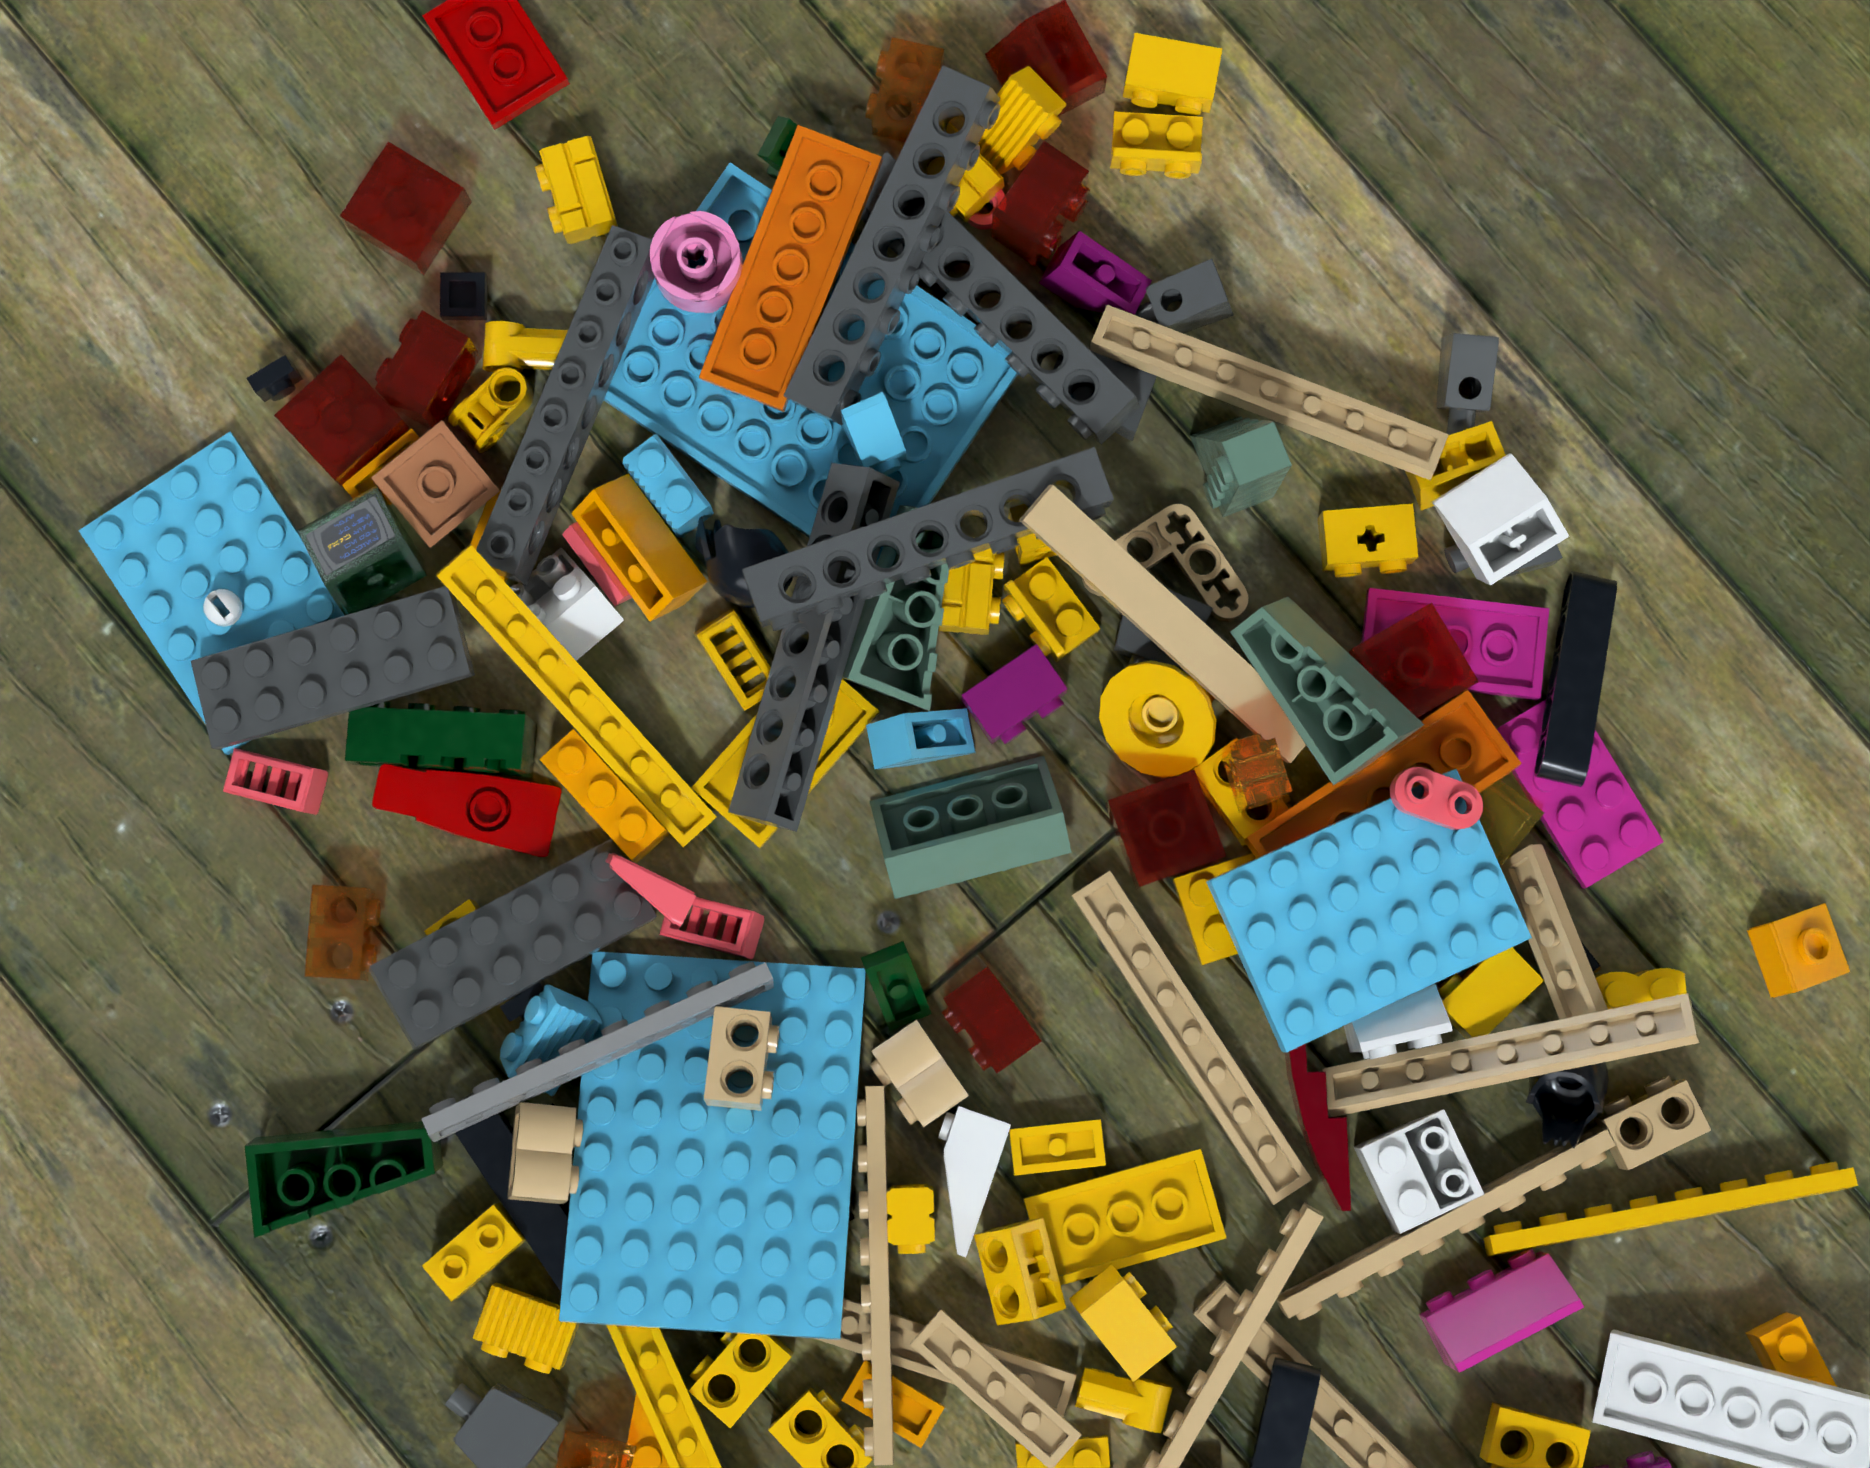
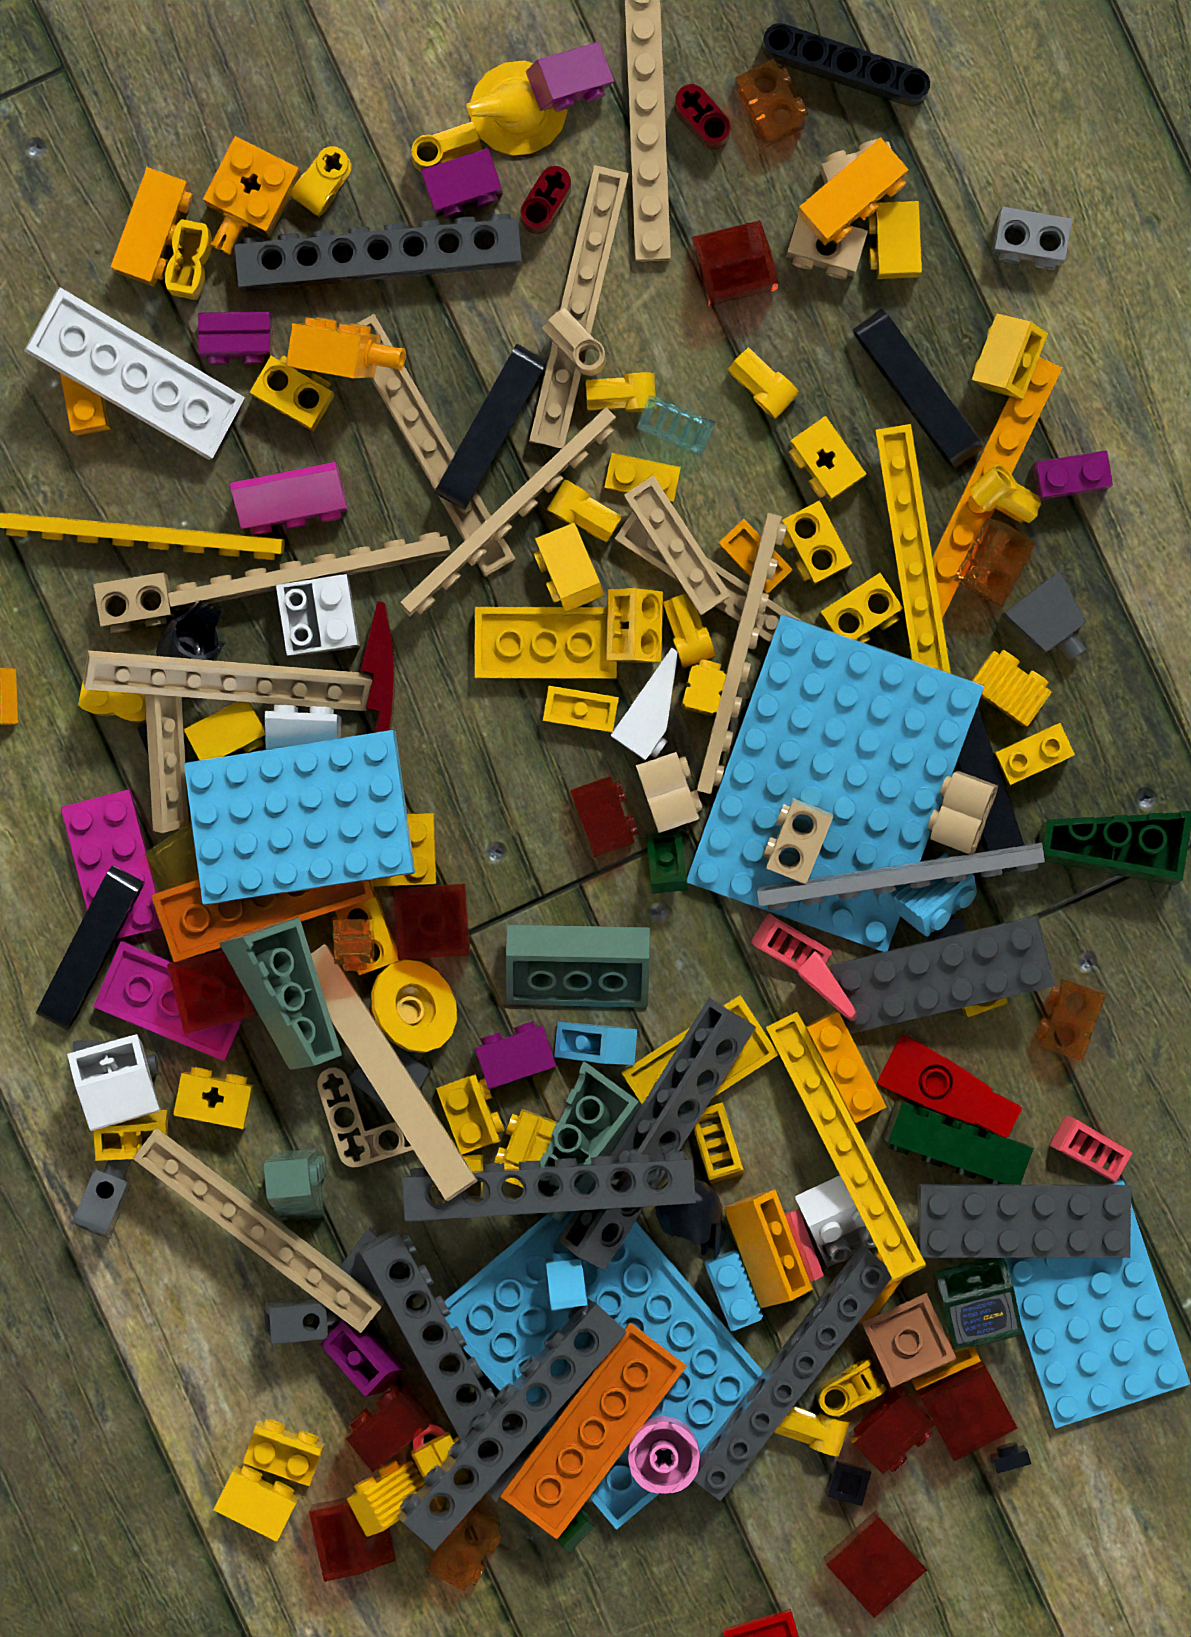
camera: 165 degrees left, 5 degrees up
white hinge [203,589,243,627] -> none
yellow brick [535,136,618,244] -> none
tan plate [1071,871,1312,1205] -> none
coral plate [1390,767,1483,830] -> none
none -> yellow piece [663,594,716,668]

